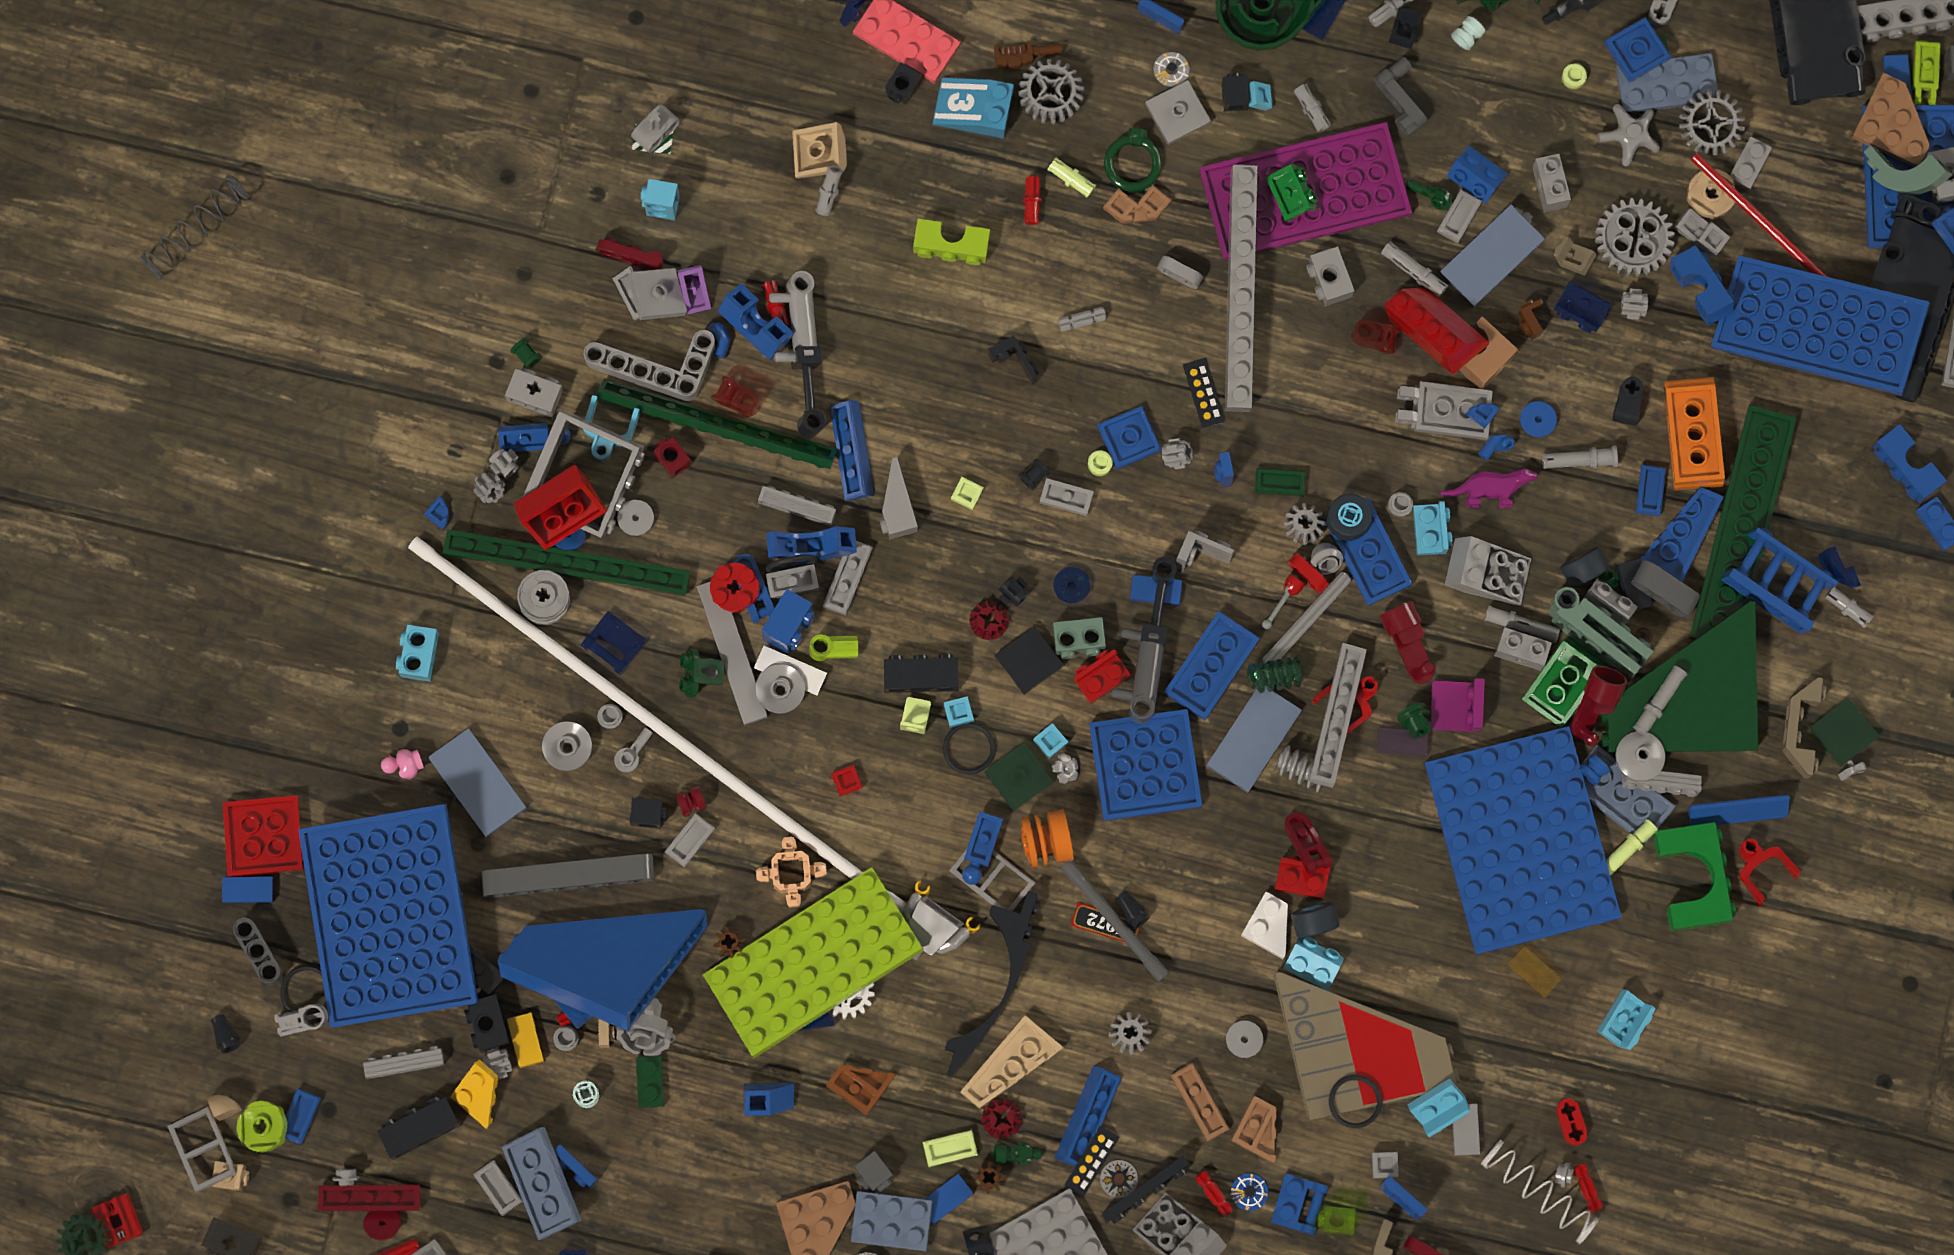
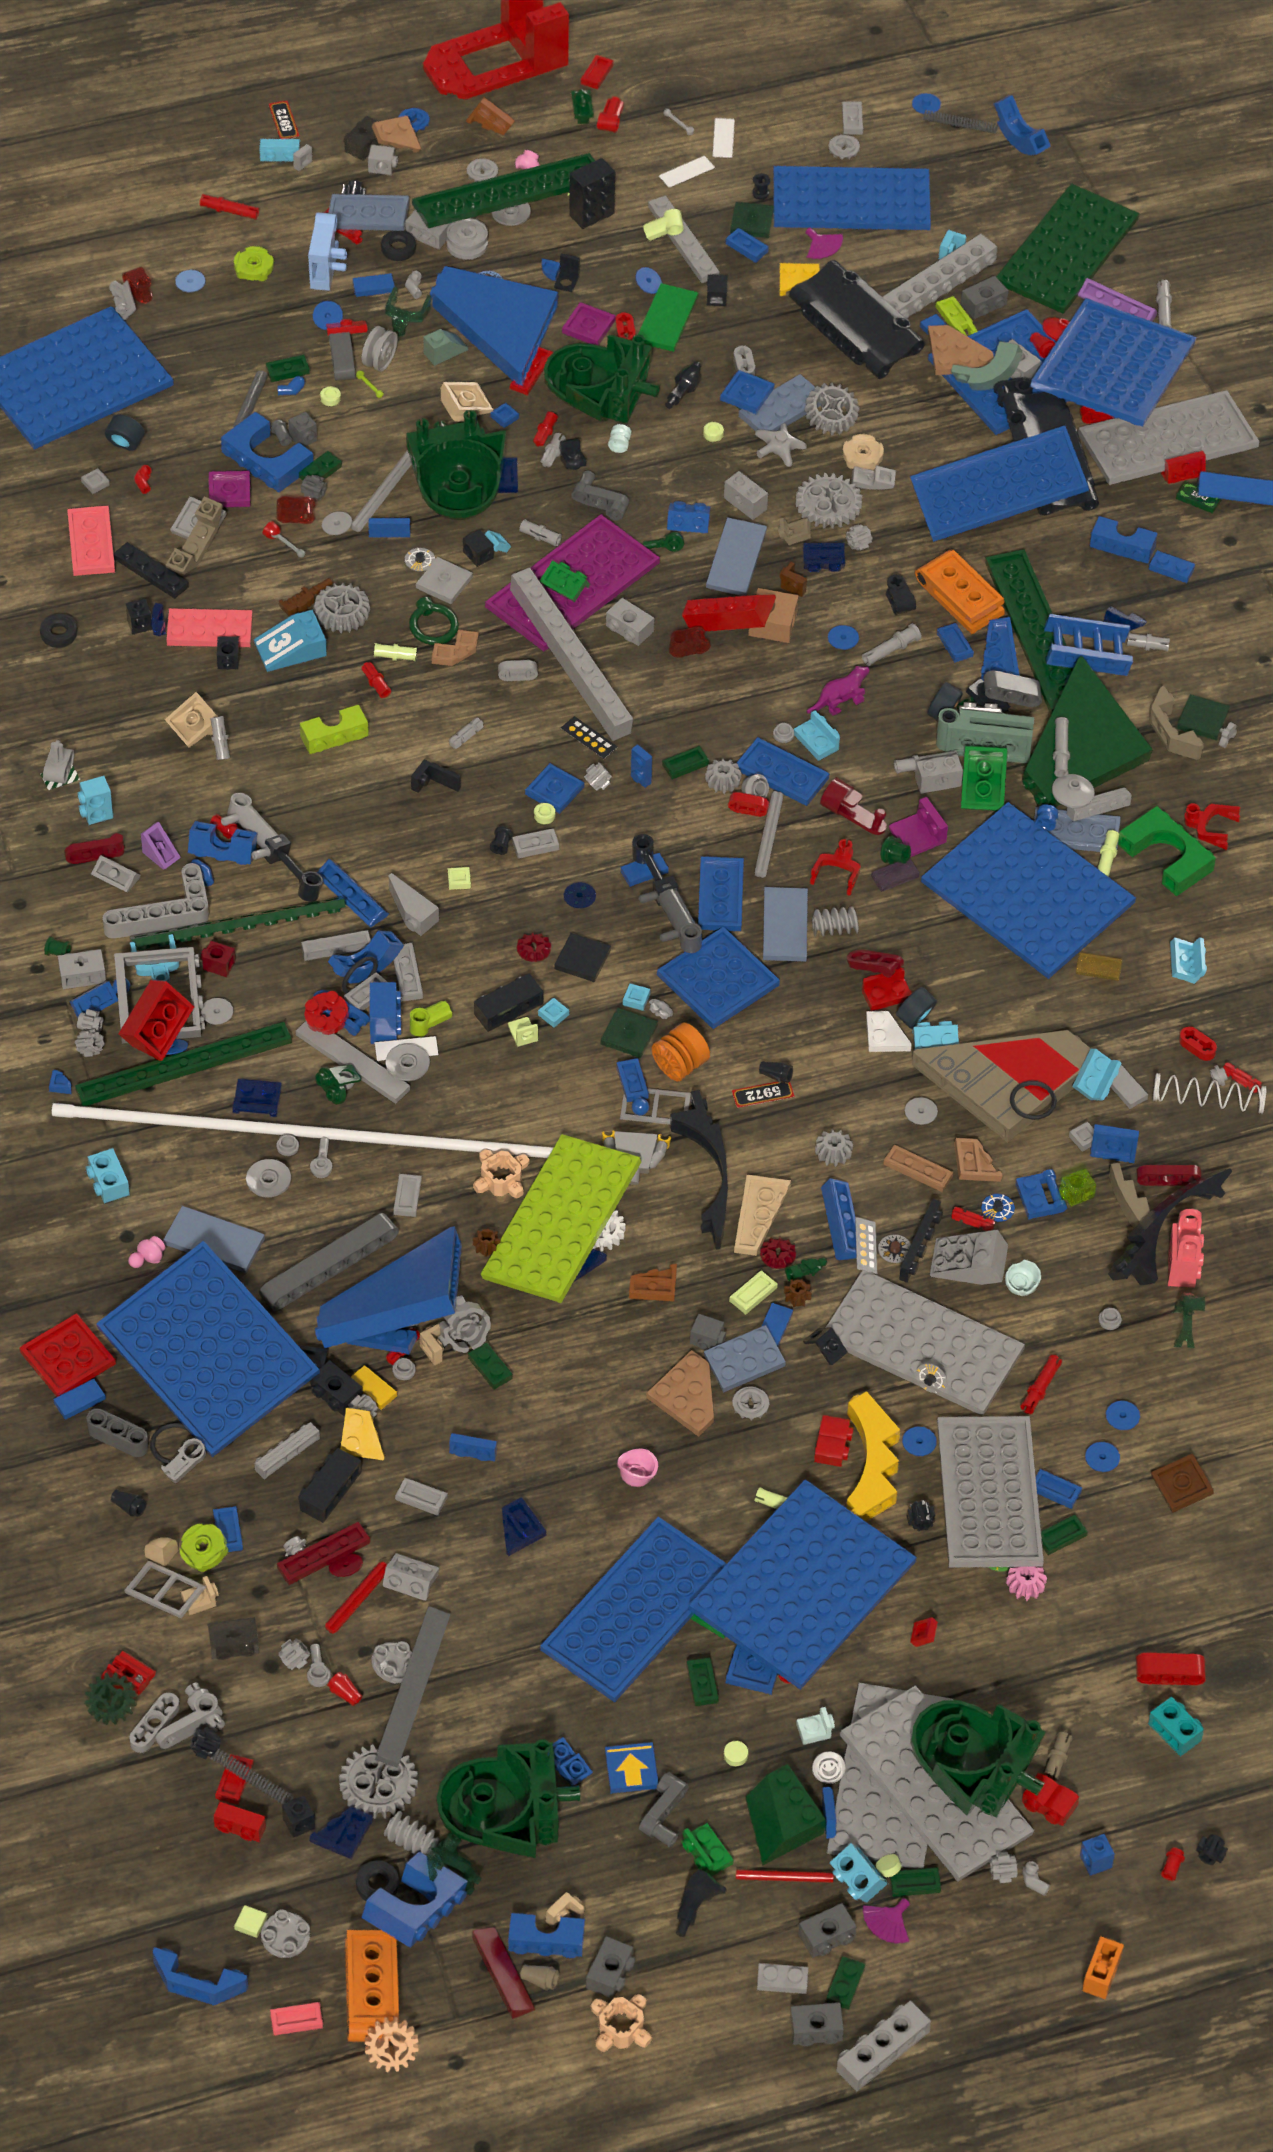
camera: 30 degrees left, 25 degrees down
sand blue tile [502,1127,582,1241] -> none
light grey wheel [517,570,570,625] -> none
light aqua wheel [573,1081,600,1108] -> none
light grey plate [628,268,687,320] -> none
black brick [630,798,667,829] -> none
dark red wheel [675,785,707,817] -> none
clear red piece [711,376,760,417] -> none
blue slope [743,1083,794,1116] -> none
red tile [831,765,863,797] -> none
black tyre [943,723,995,774] -> none
black gear [999,577,1029,607] -> none
sand green brick [1052,617,1106,659] -> none
dark grey piece [1060,860,1169,982] -> none
red bracket [1074,649,1131,705] -> none
light grey bracket [1176,530,1234,571] -> none
clear green piece [1247,656,1302,694] -> none
hinge [1262,574,1305,629] -> none
light grey plate [1309,643,1367,788] -> none
black wheel [1326,493,1372,541] -> none
light grey pin [1381,241,1448,298] -> none
light grey tile [1395,381,1492,440] -> none
light grey tile [1437,190,1482,243] -> none
light grey slope [1445,536,1531,606] -> none
blue tile [1465,404,1500,429] -> none
blue arm [1478,435,1515,460] -> none
dark red piece [1570,666,1627,746] -> none
blue arch [1670,245,1735,326] -> none
blue slope [1687,795,1790,826] -> none
red piece [1690,153,1828,277] -> none
light grey plate [1730,137,1772,191] -> none

